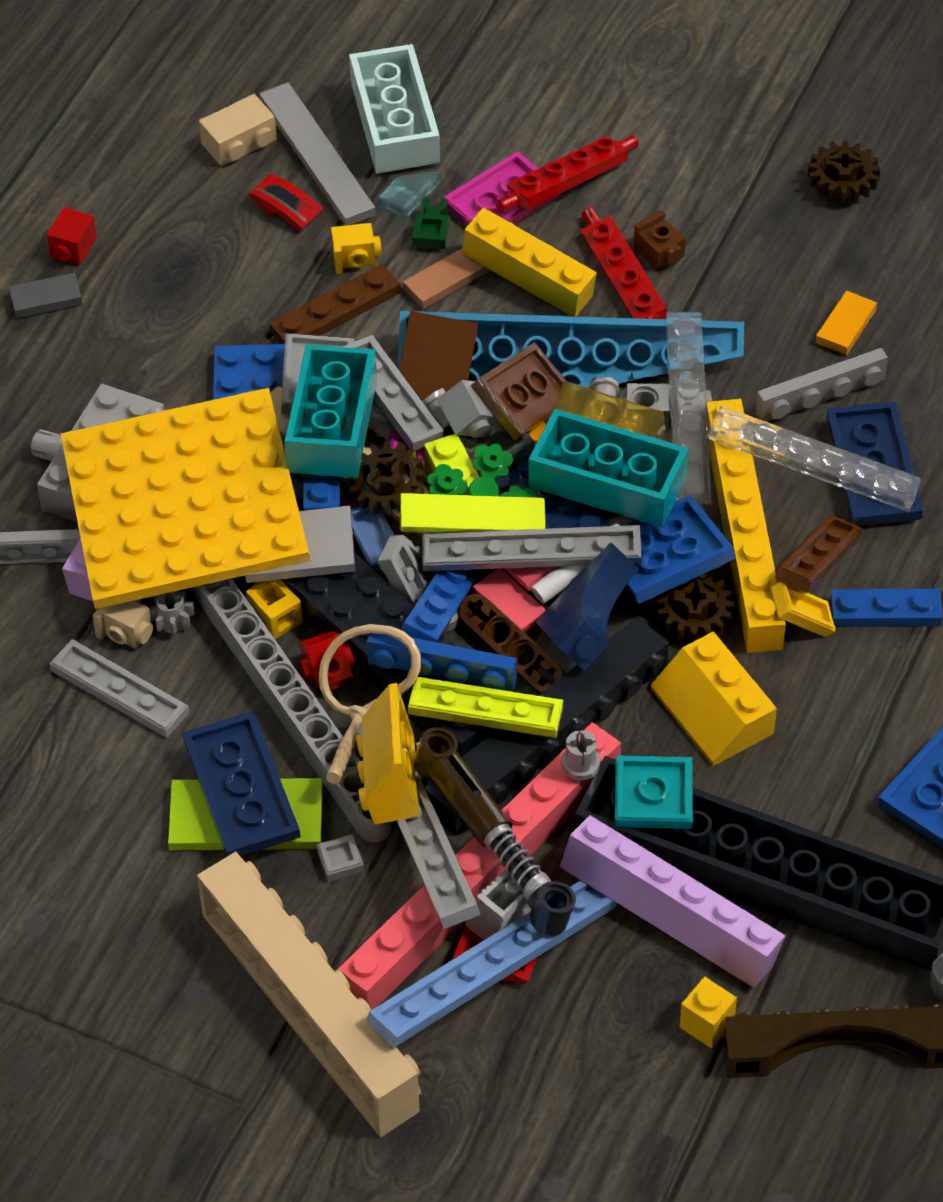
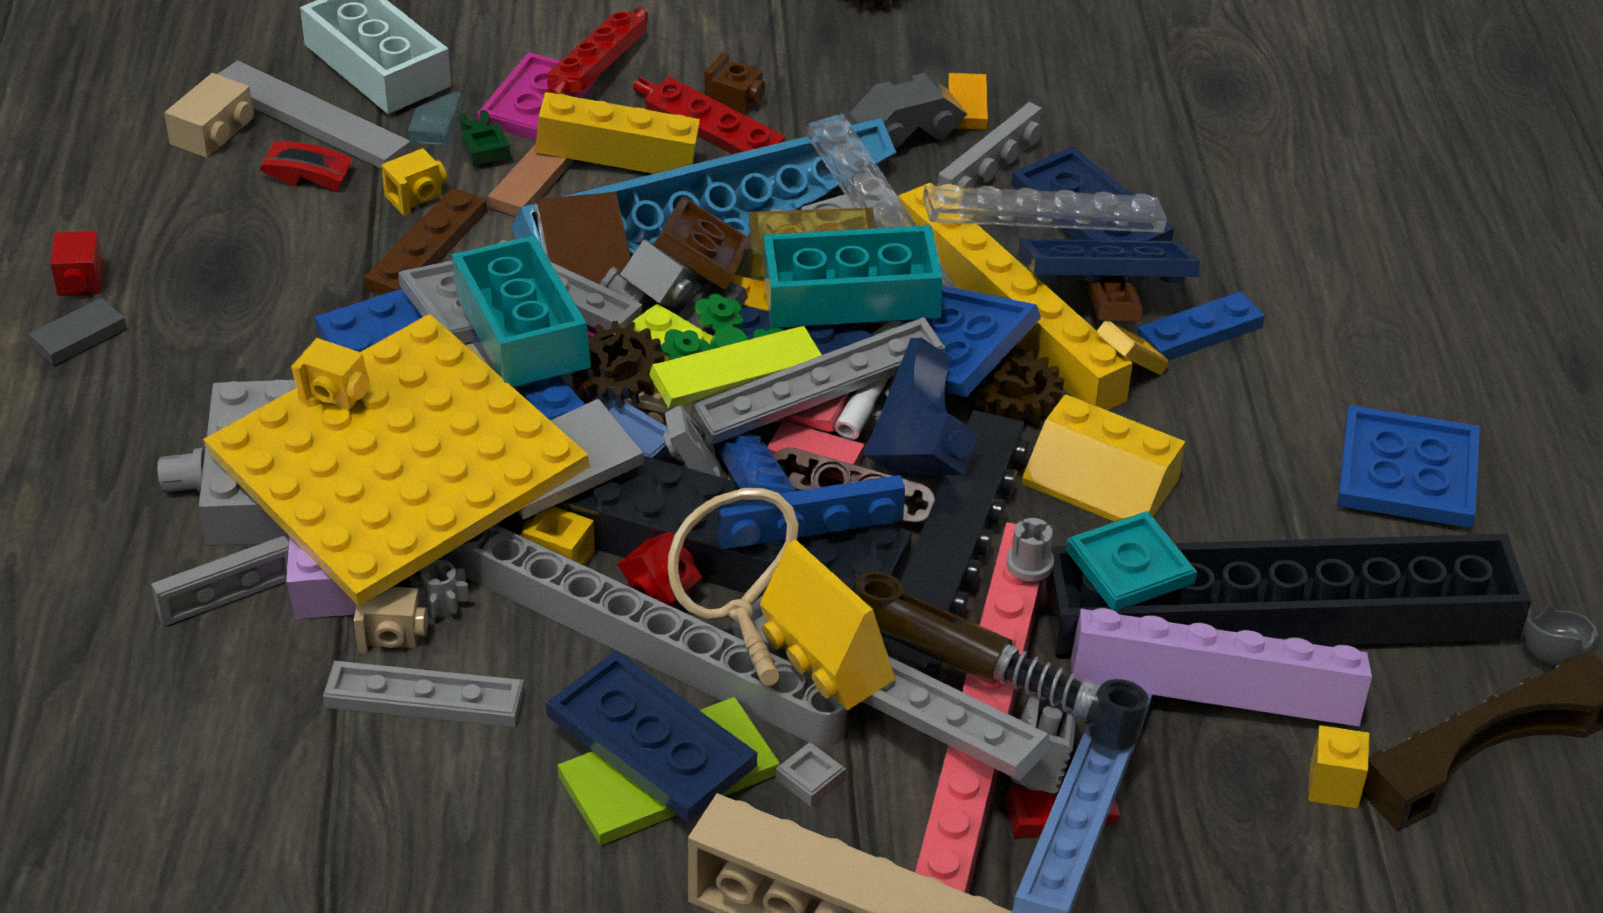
camera: 30 degrees left, 10 degrees down
neon yellow tile [408,677,563,738] -> none
none -> yellow brick [291,338,369,409]
none -> dark grey brick [850,73,967,151]
none -> dark blue plate [1019,238,1200,283]

